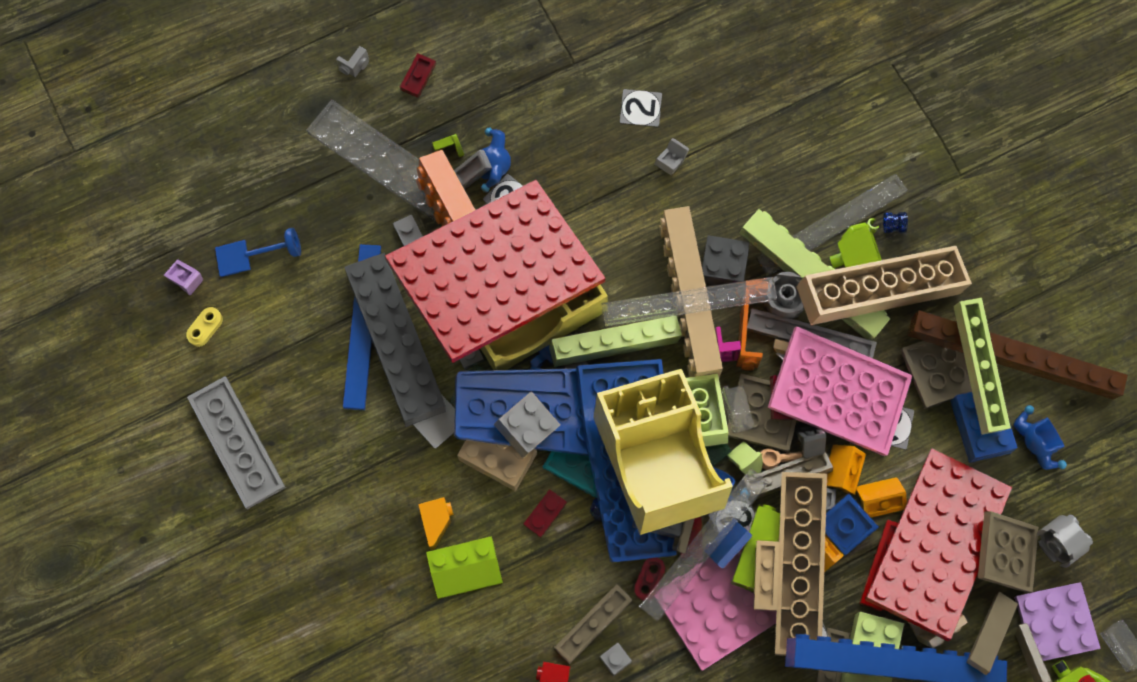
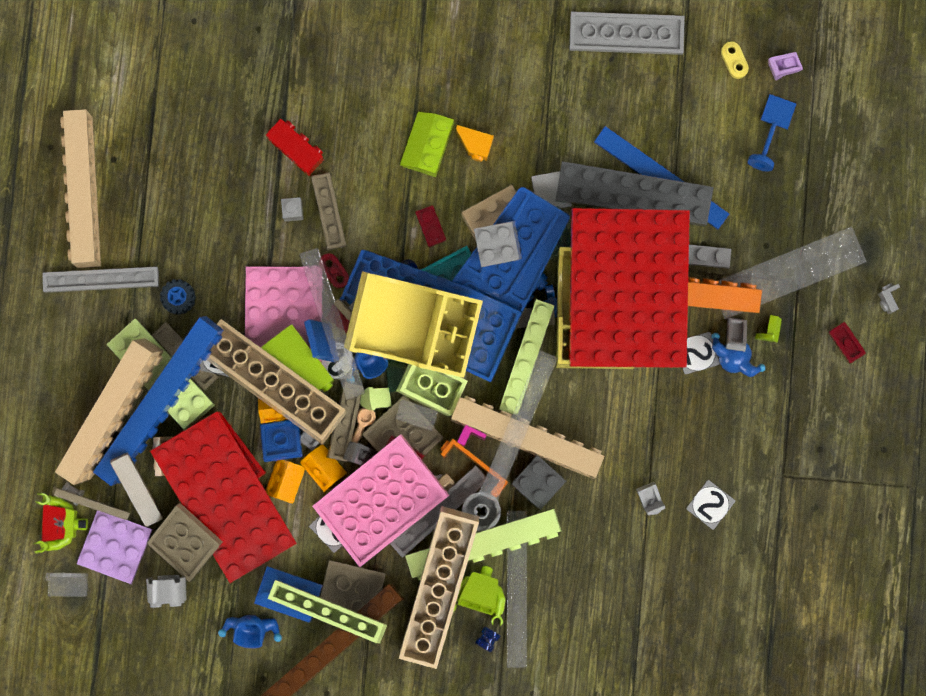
camera: 120 degrees right, 10 degrees up
tan plate [753,540,779,611] -> none

